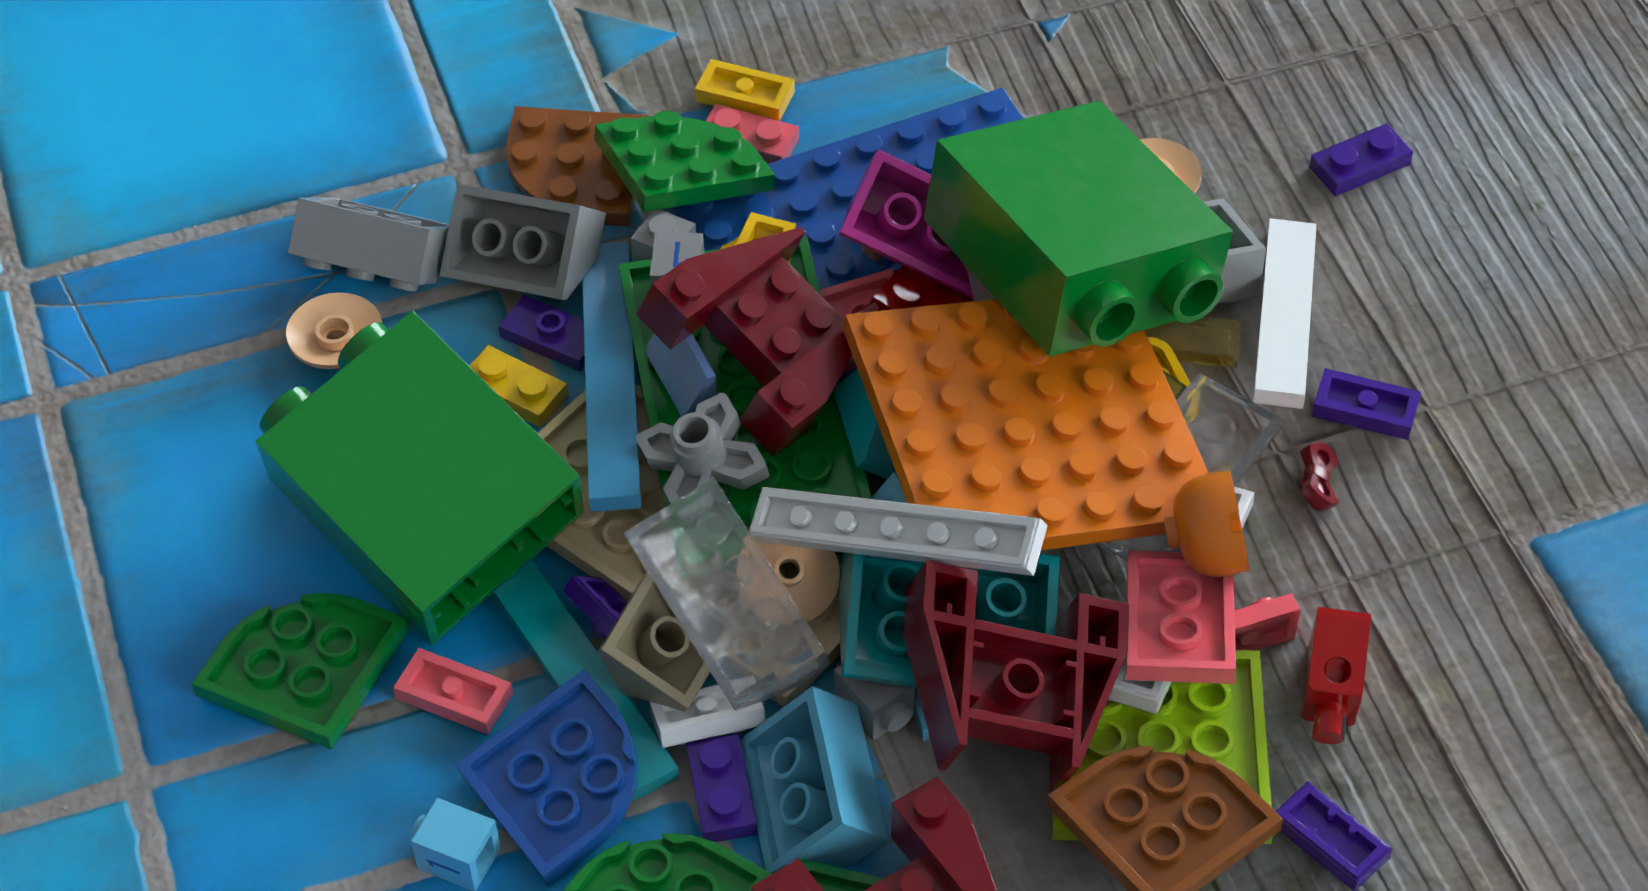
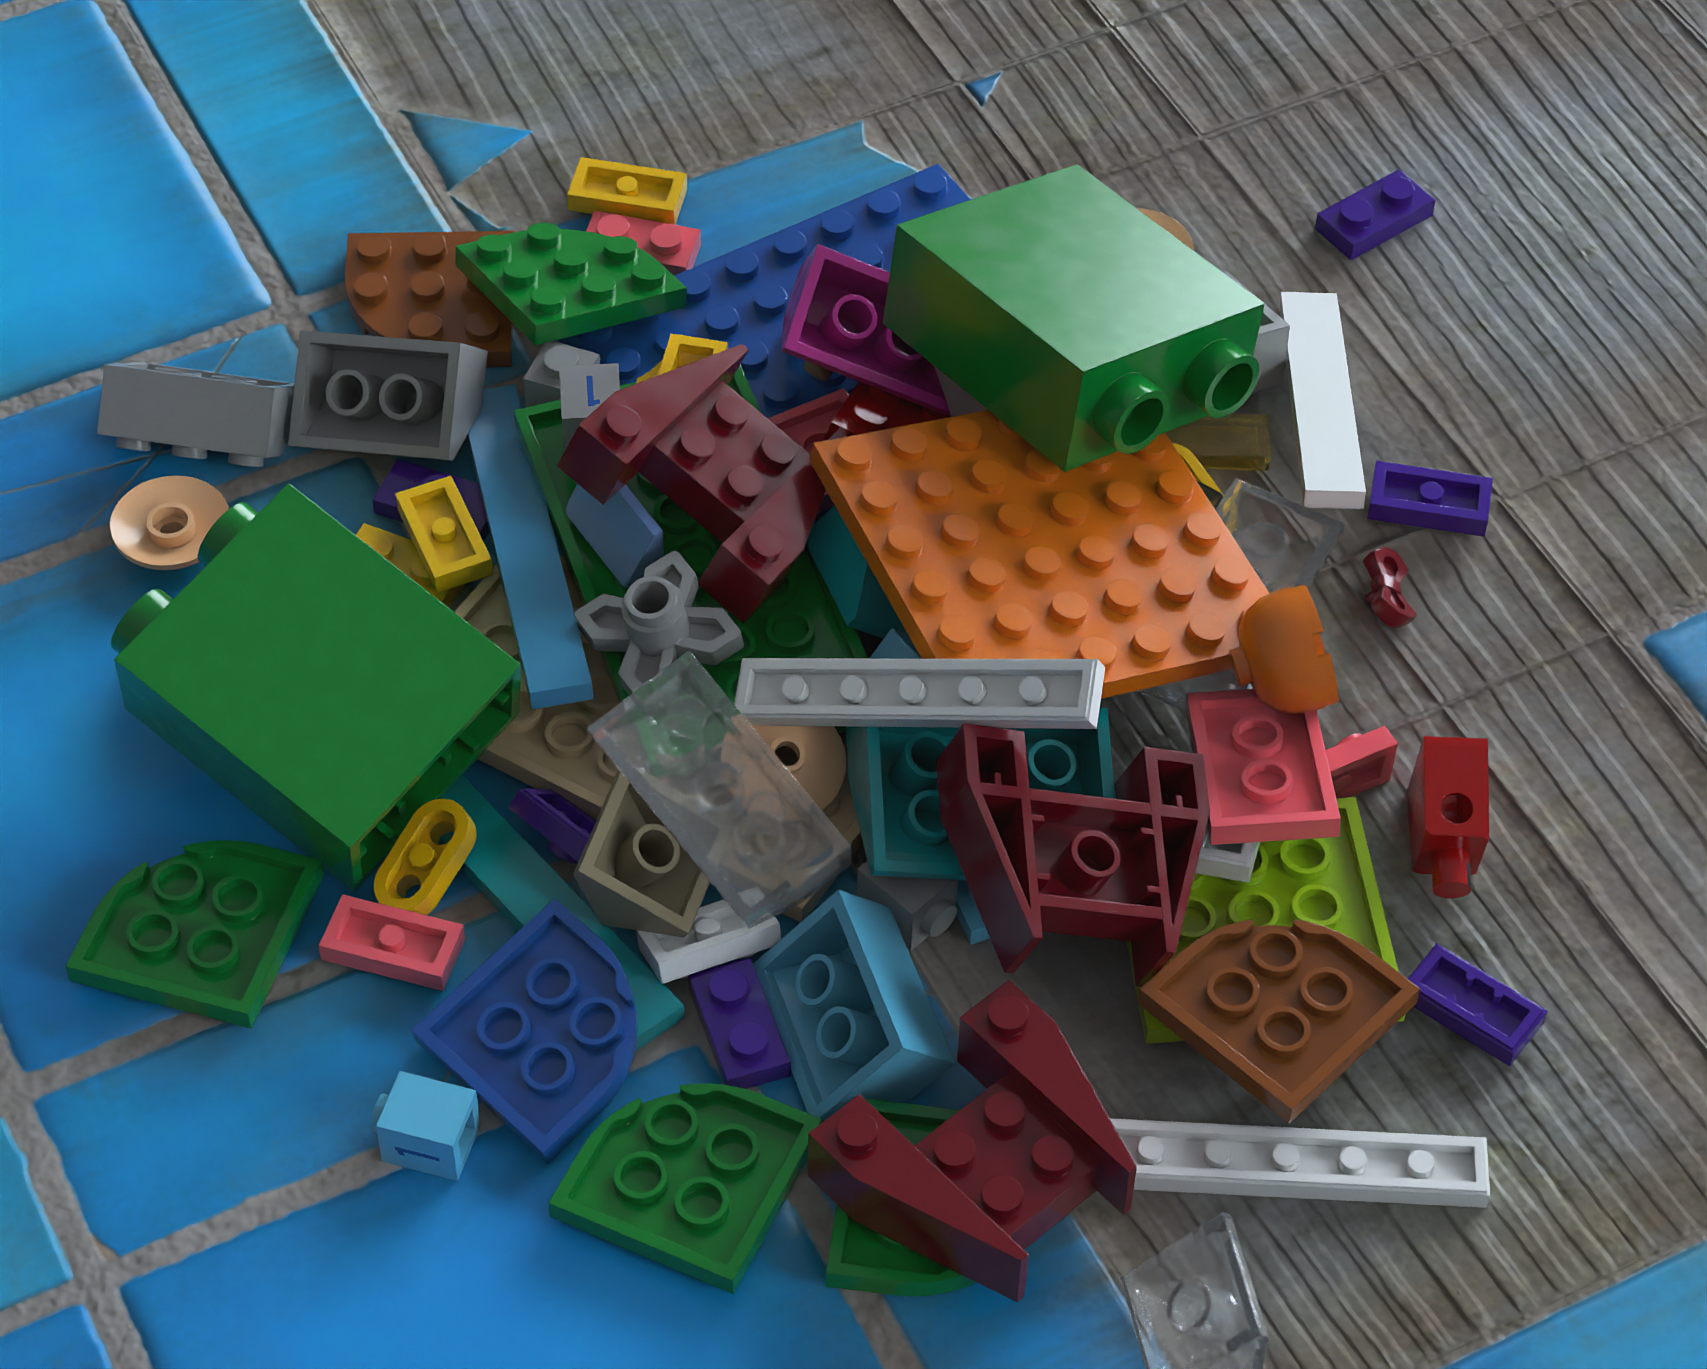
camera: 10 degrees left, 0 degrees up
none -> yellow plate [374,799,477,915]
none -> yellow plate [395,476,494,593]

